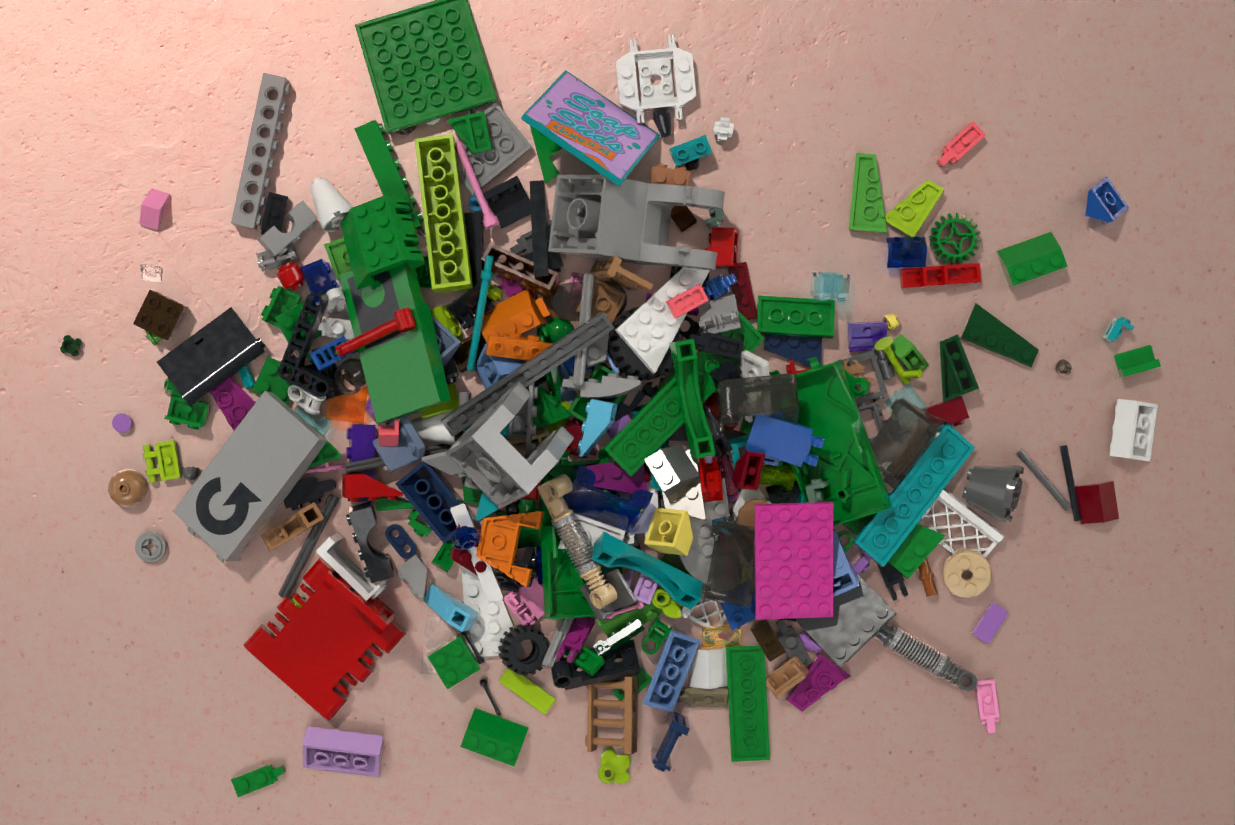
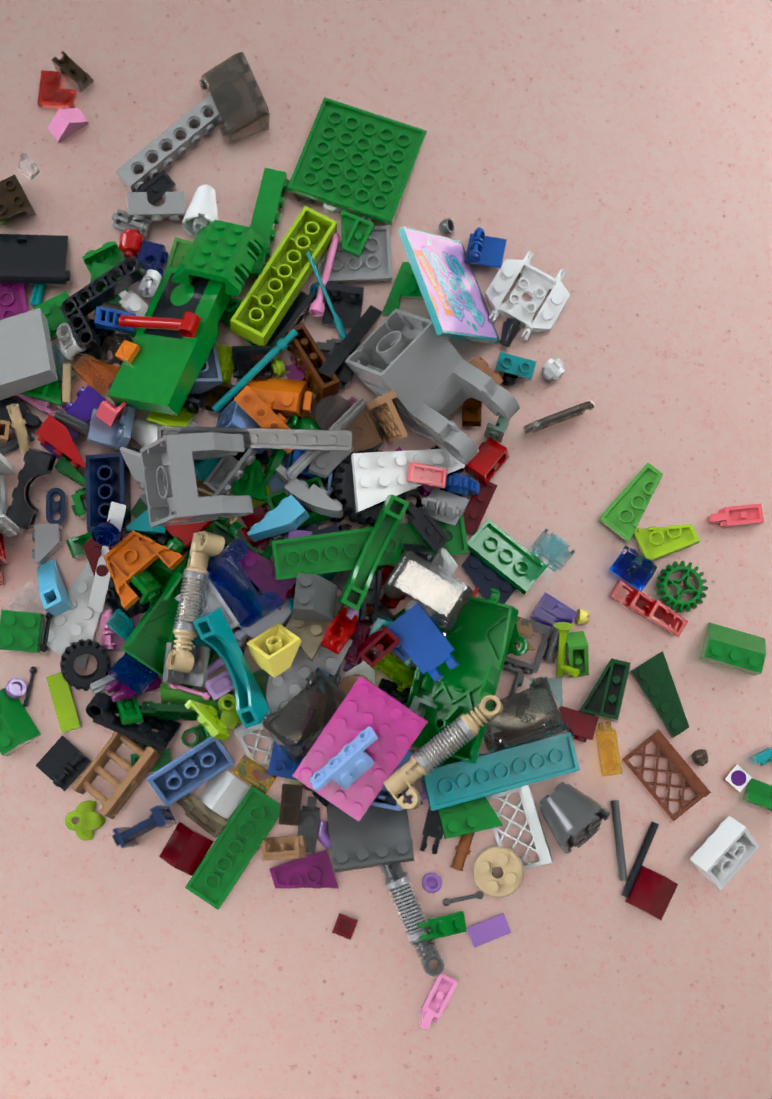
camera: 30 degrees right, 10 degrees down
none -> tile [5,678,26,699]
none -> tan pin [6,403,32,458]
none -> black hinge [35,736,91,791]
none -> clear red plate [37,70,77,109]
none -> dark brown hinge [52,51,94,93]
none -> tan tile [62,362,71,403]
none -> teal tile [105,609,134,642]
none -> clear blue plate [108,652,158,696]
none -> orange tile [115,340,141,364]
none -> green bracket [131,571,162,605]
none -> dark red slope [159,821,214,876]
none -> lime wing [185,700,230,741]
none -> clear smoke windscreen [199,52,270,143]
none -> teal piece [306,251,347,340]
none -> light blue bracket [310,726,378,792]
none -> dark red plate [332,913,358,940]
none -> tan piece [383,695,503,810]
none -> green hinge [417,911,467,941]
none -> medium lavender tile [422,873,442,893]
none -> dark grey hinge [439,218,455,234]
none -> dark grey hinge [443,891,484,906]
none -> blue hinge [464,227,507,268]
none -> clear smoke tile [523,400,596,434]
none -> clear yellow hinge [595,722,623,776]
none -> copper fence [623,729,711,821]
none -> tile [724,764,752,792]

